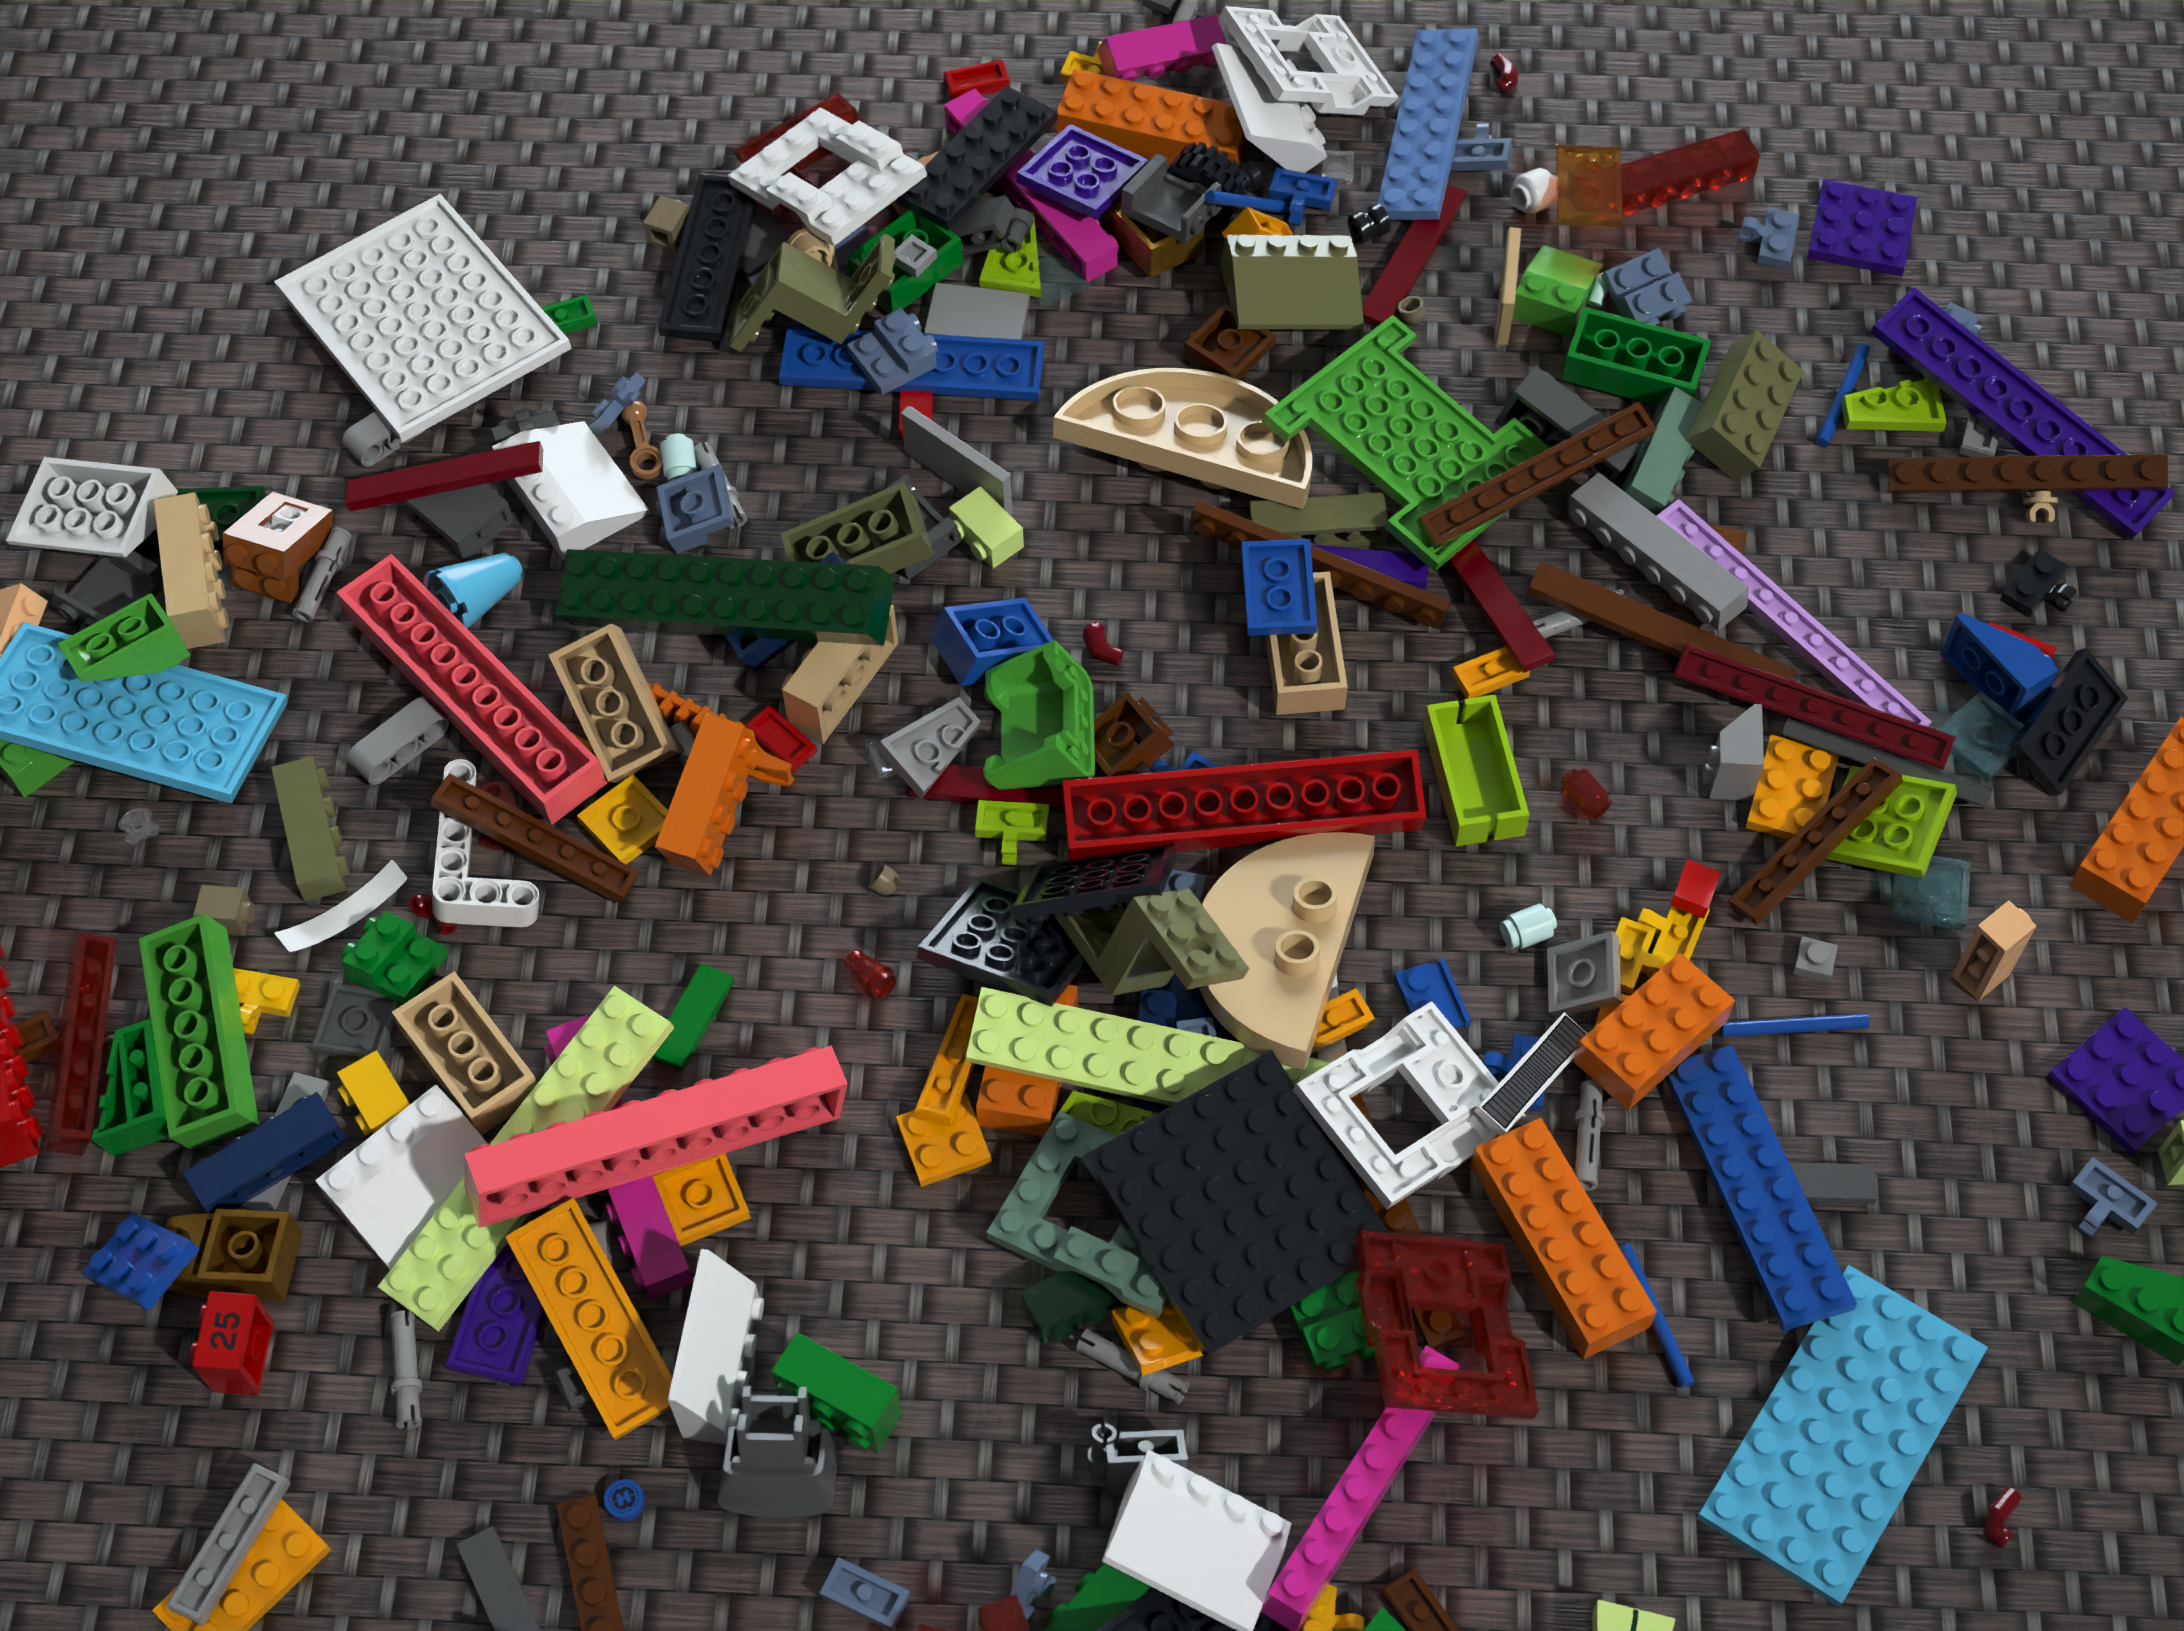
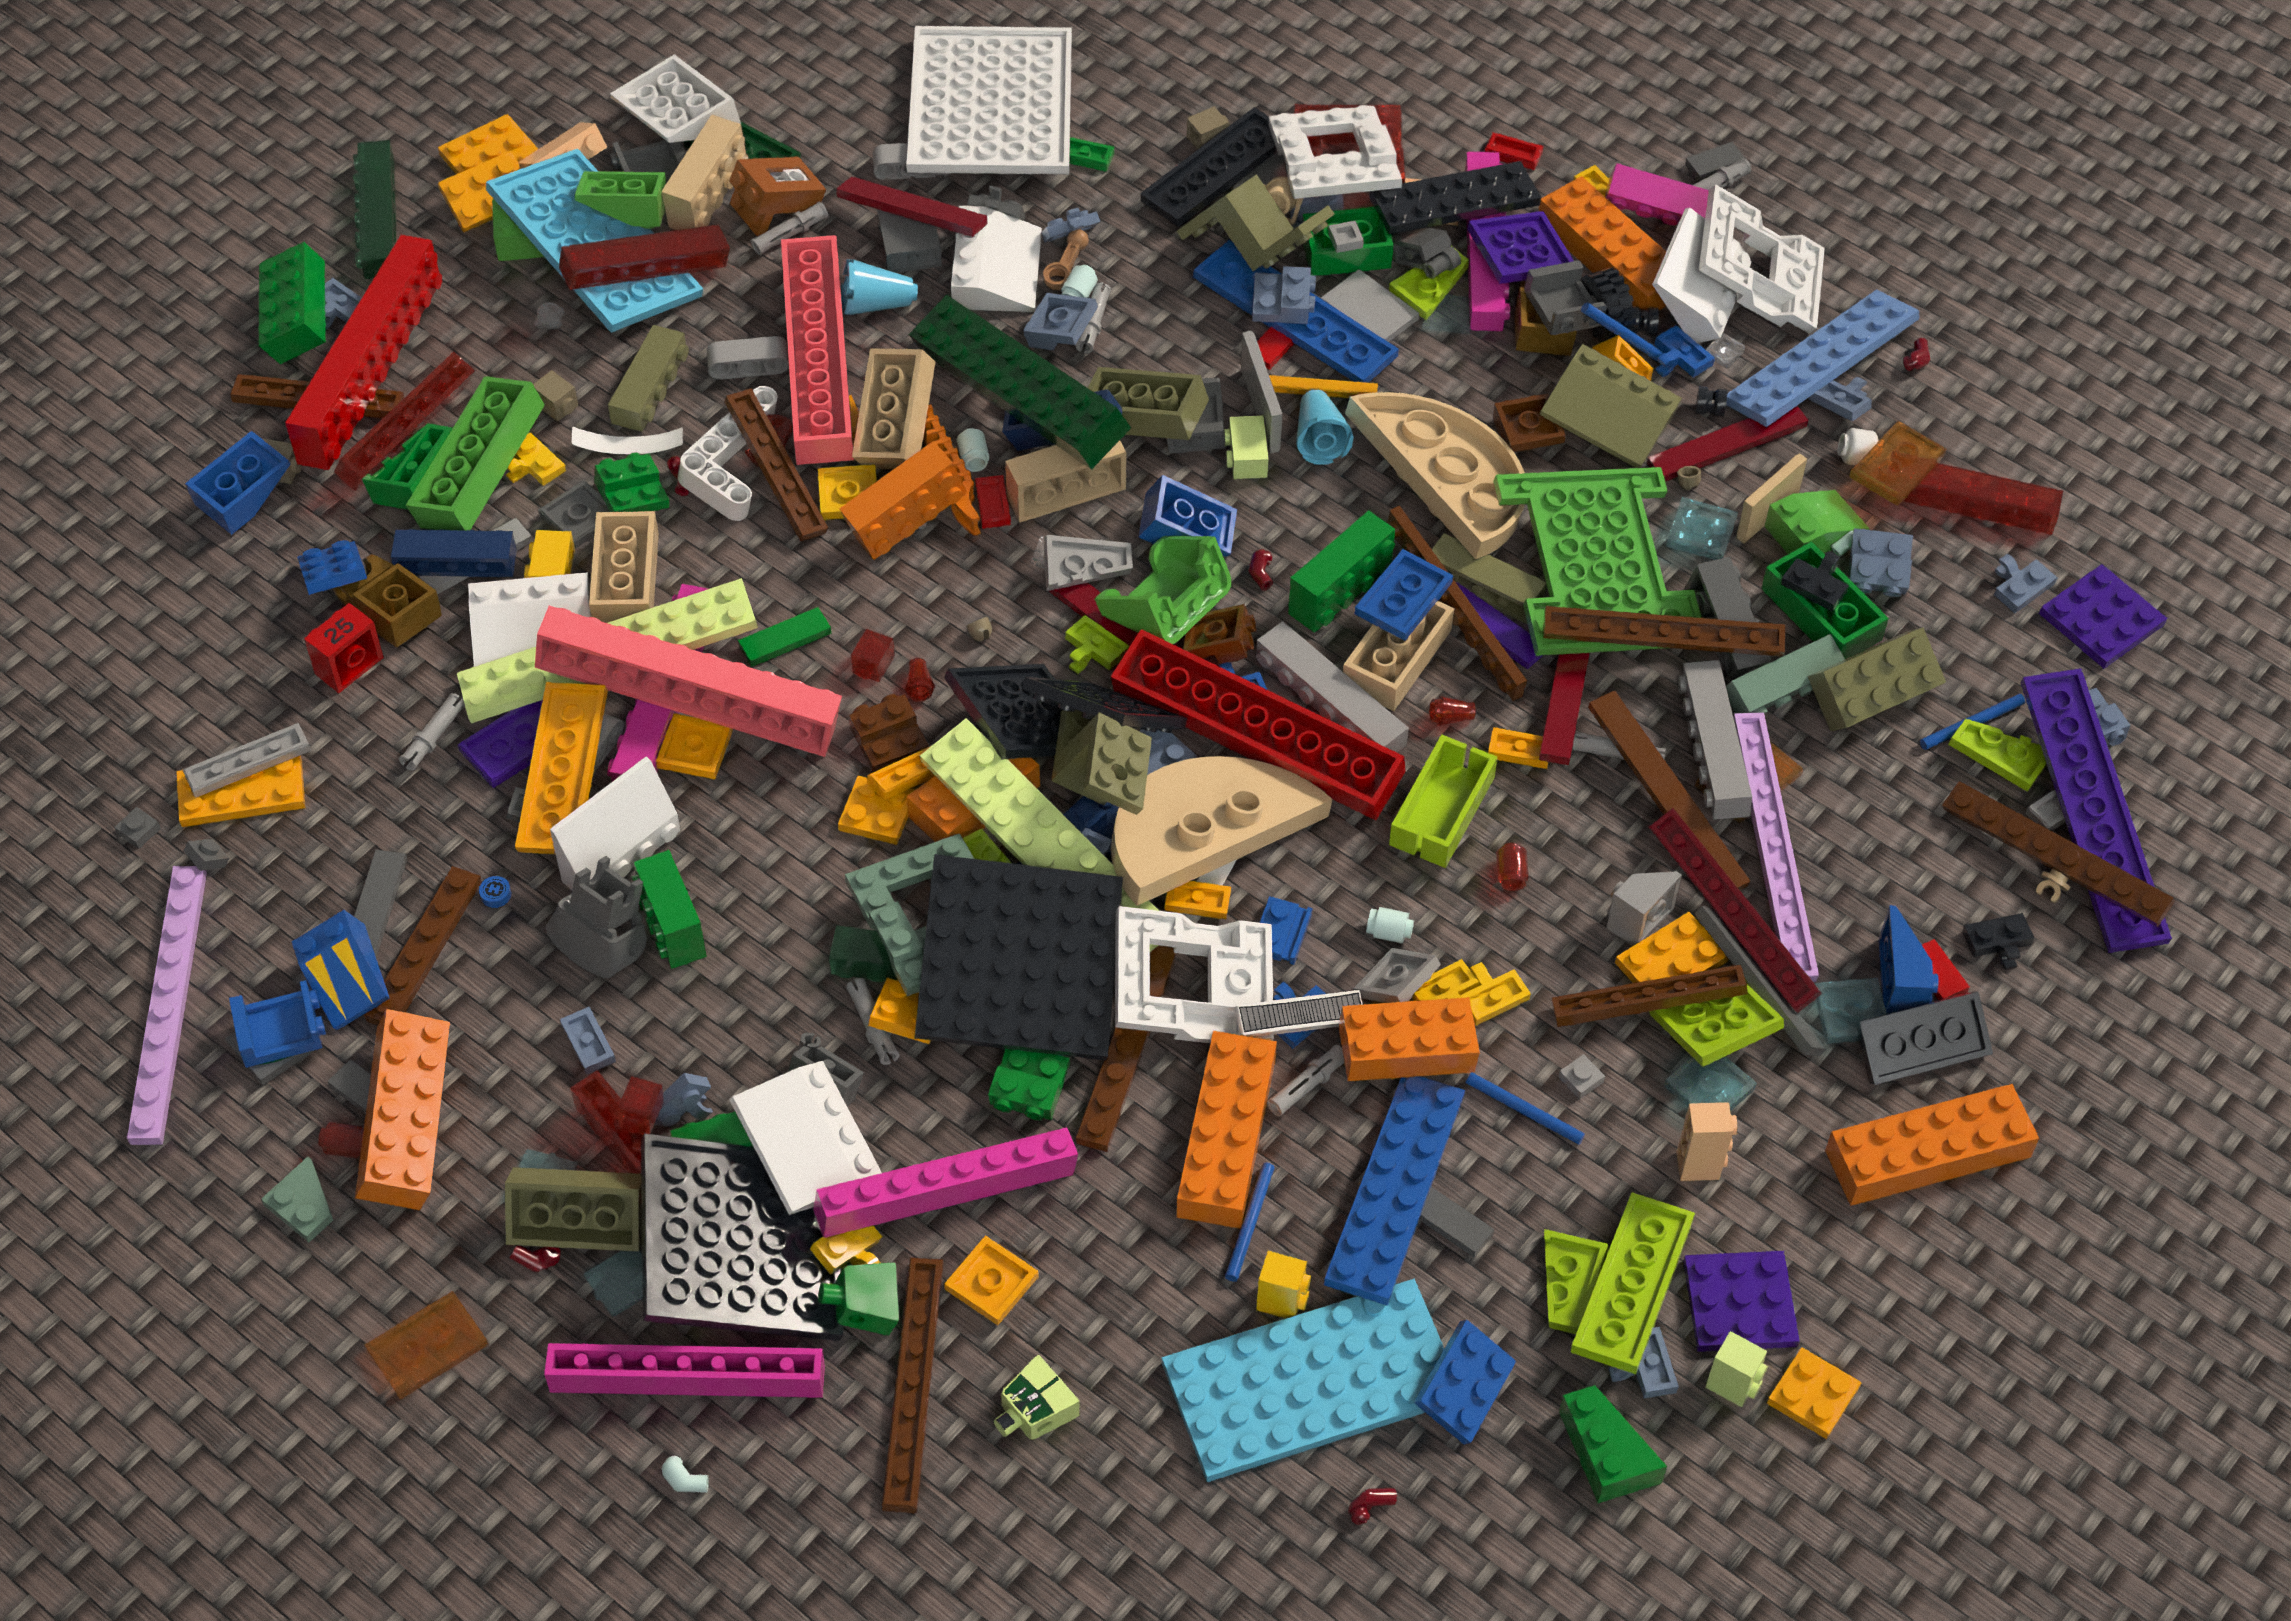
camera: 35 degrees right, 5 degrees down
clear red piece [1356,1231,1539,1419] -> none
red tile [1670,859,1721,919] -> none
none -> clear red brick [559,224,730,290]
none -> reddish brown plate [849,694,929,772]
none -> clear red brick [851,629,895,683]
none -> light orange plate [944,1235,1039,1325]
none -> light aqua brick [957,428,989,472]
none -> light grey brick [1256,621,1409,753]
none -> yellow brick [1256,1251,1311,1319]
none -> light orange tile [1269,375,1378,398]
none -> green brick [1288,510,1395,633]
none -> medium azure cone [1296,390,1354,465]
none -> blue plate [1414,1320,1516,1444]
none -> clear red cone [1429,696,1476,726]
none -> lime wing [1544,1229,1609,1334]
none -> lime plate [1571,1192,1695,1374]
none -> clear light blue plate [1666,497,1738,560]
none -> black plate [1781,551,1849,612]

